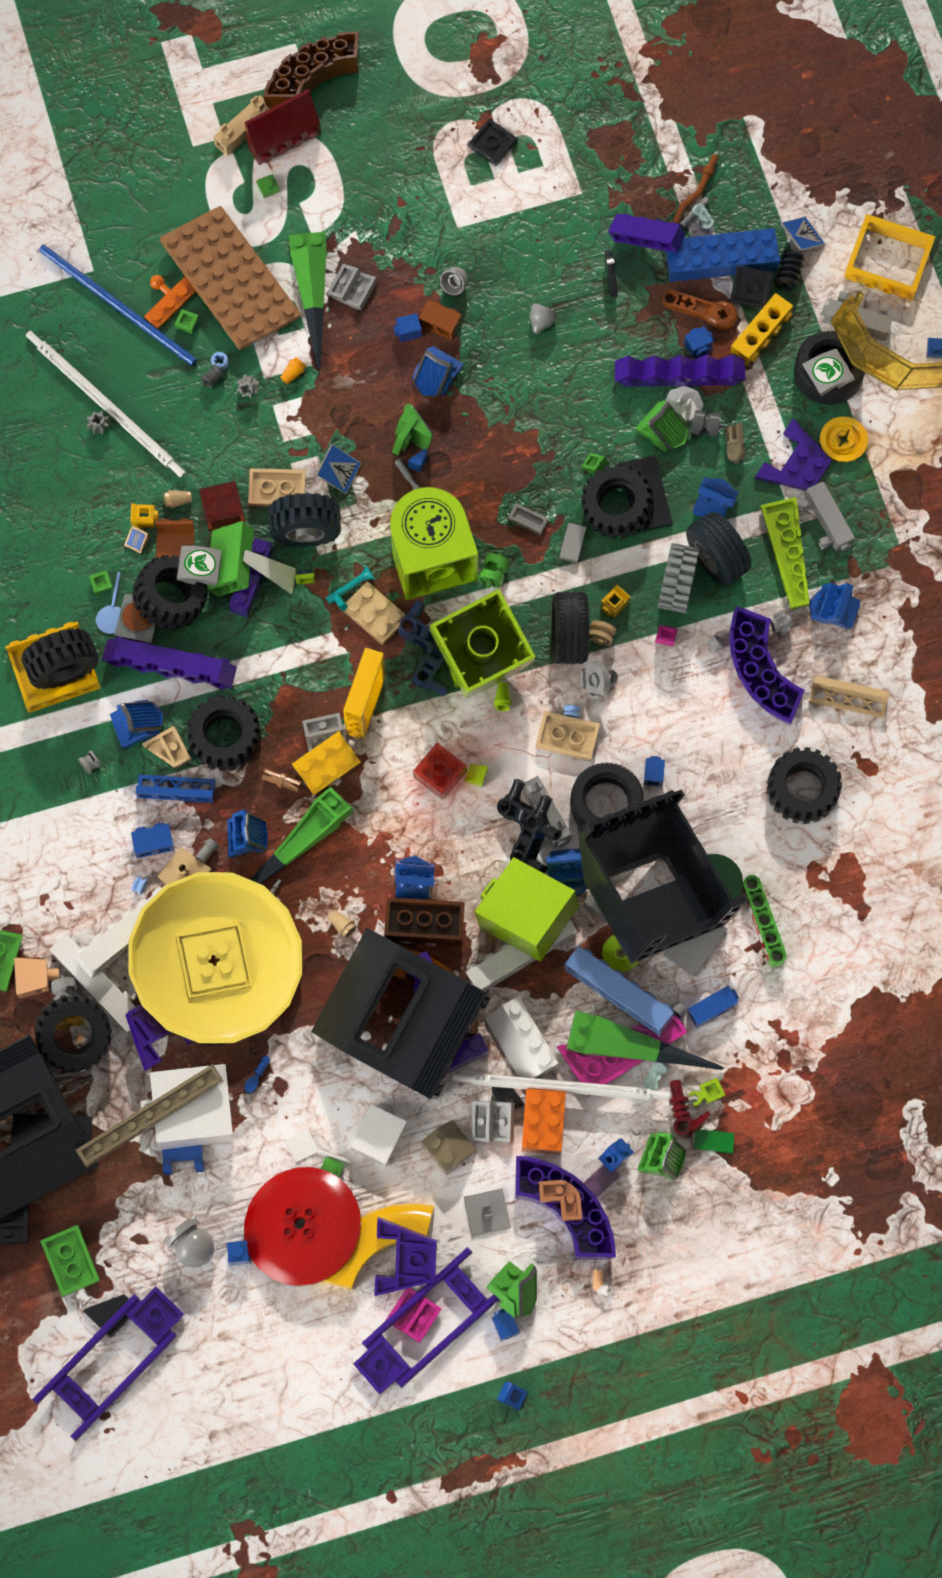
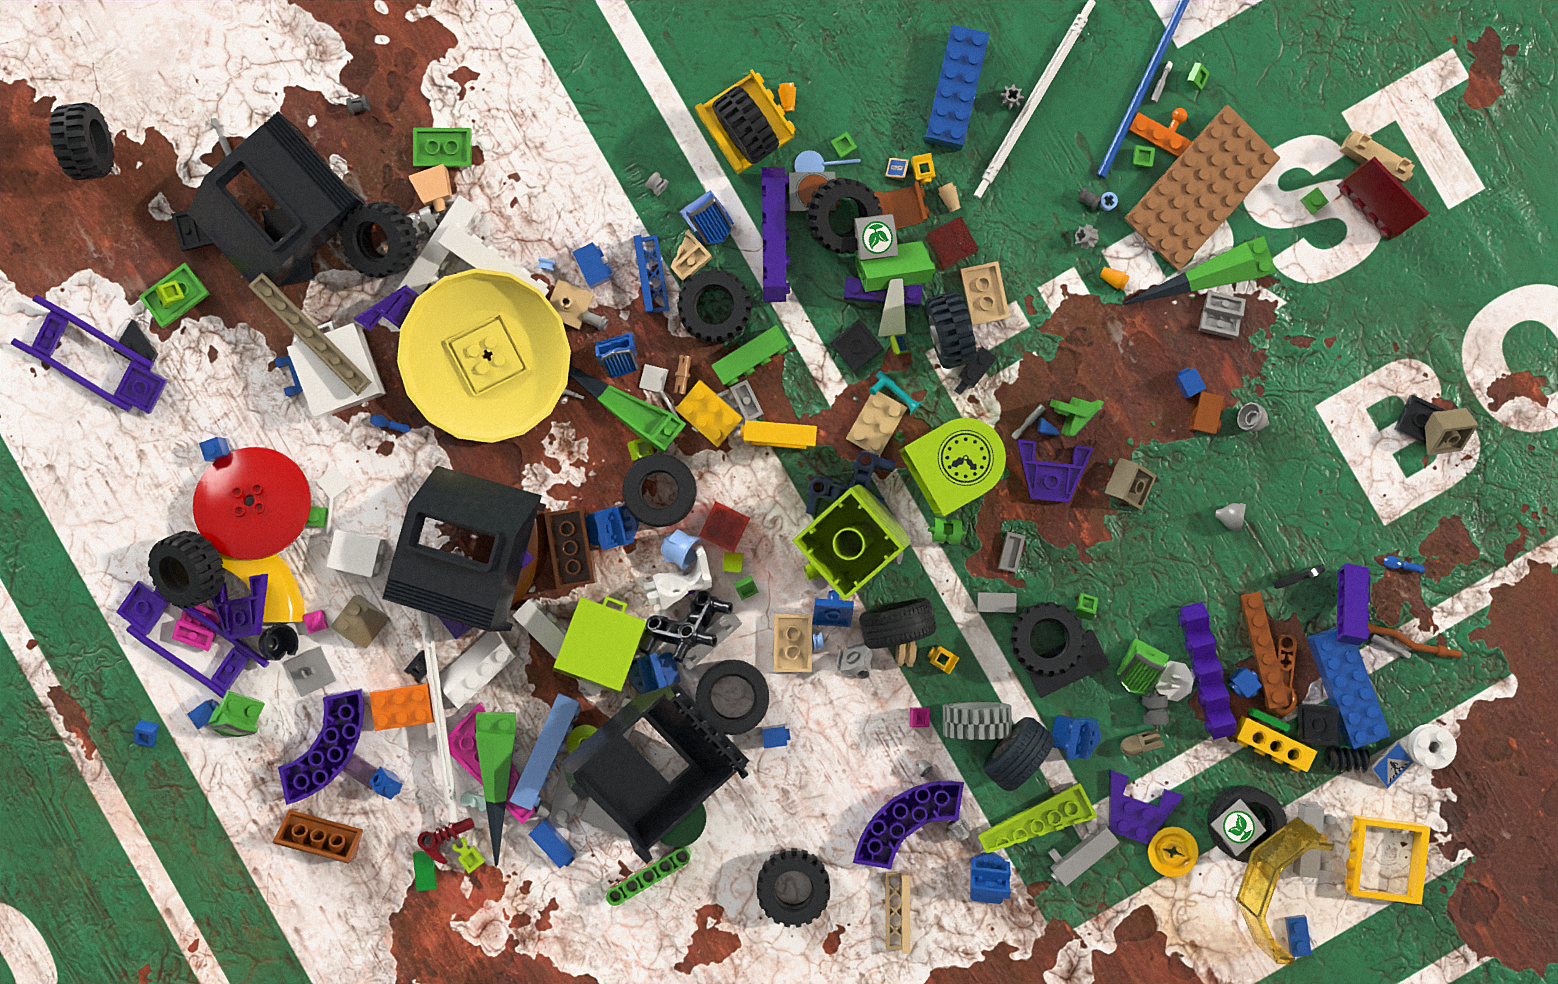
camera: 80 degrees right, 15 degrees up
light grey tile [164,1215,215,1268] -> none
reddish brown brick [263,31,360,109] -> none
piece [315,444,361,495] -> none
tan cone [328,910,357,938] -> none
blue piece [412,346,464,397] -> none
light grey slope [471,1101,515,1143] -> none
nougat plate [539,1180,582,1221] -> none
arm [593,1270,613,1298] -> none
bright green piece [637,1132,686,1180] -> none
light aqua piece [691,204,714,230] -> none
none -> black tyre [148,531,225,609]
none -> lime slope [156,280,184,307]
none -> black helmet [258,624,299,661]
none -> dark orange slope [273,810,363,864]
none -> dark pink tile [303,610,329,634]
none -> light grey wing [549,758,582,828]
none -> black tyre [622,454,697,527]
none -> lime slope [627,439,654,461]
none -> white piece [639,364,680,419]
none -> white hips [643,545,712,609]
none -> light blue helmet [661,529,702,570]
none -> bright green brick [711,325,789,387]
none -> bright green plate [734,576,759,600]
none -> light orange cone [777,83,796,112]
none -> blue tile [812,590,854,627]
none -> black tile [830,319,884,373]
none -> blue brick [924,25,990,151]
none -> black plate [954,346,997,395]
none -> dark purple wing [1017,439,1094,503]
none -> dark tan slope [1105,458,1157,510]
none -> light grey piece [1150,61,1173,103]
none -> bright green plate [1187,63,1210,90]
none -> dark orange plate [1240,591,1289,709]
none -> green tile [1247,707,1290,732]
none -> blue piece [1383,556,1425,573]
none -> white wheel [1407,724,1457,769]
none -> dark tan slope [1425,408,1478,455]

